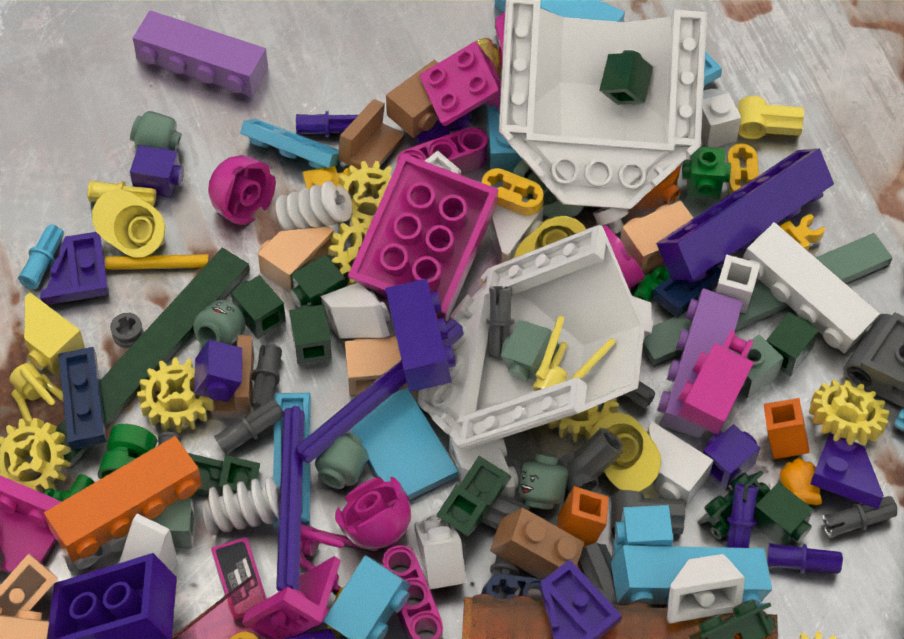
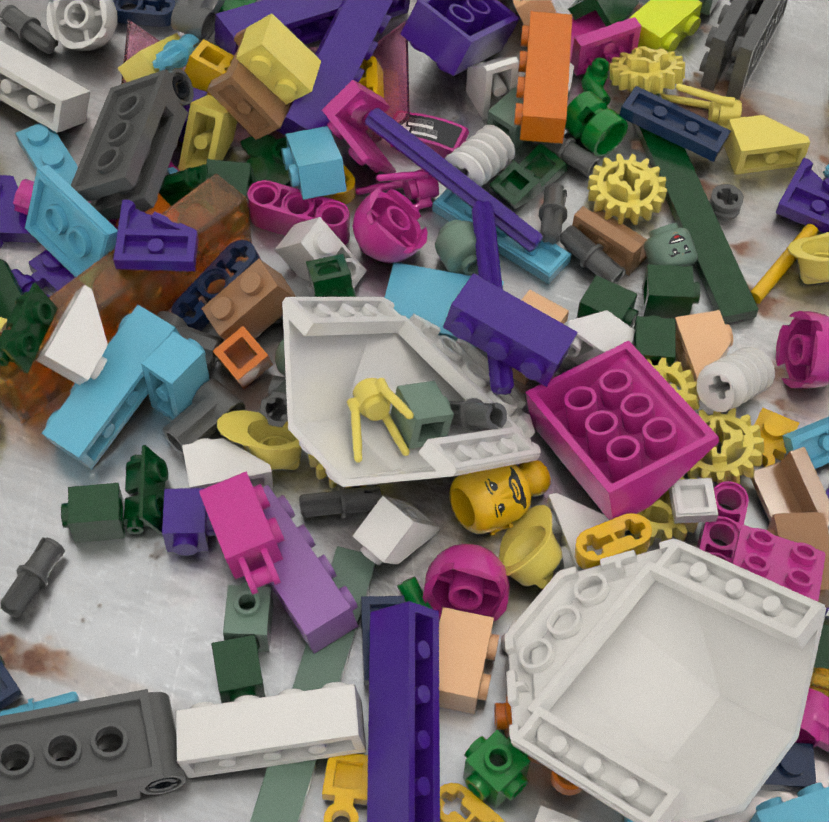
camera: 130 degrees right, 0 degrees up
dark purple brick [194,339,242,402] -> none
dark green brick [599,50,653,105] -> none
white brick [716,255,760,314] -> none
dark purple axle [726,483,759,548] -> none
orange brick [763,398,810,459] -> none
dark purple axle [767,543,843,574] -> none
light orange animal [780,458,822,505] -> none
light yellow gear [809,380,889,446] -> none
dark purple wing [810,433,884,509] -> none

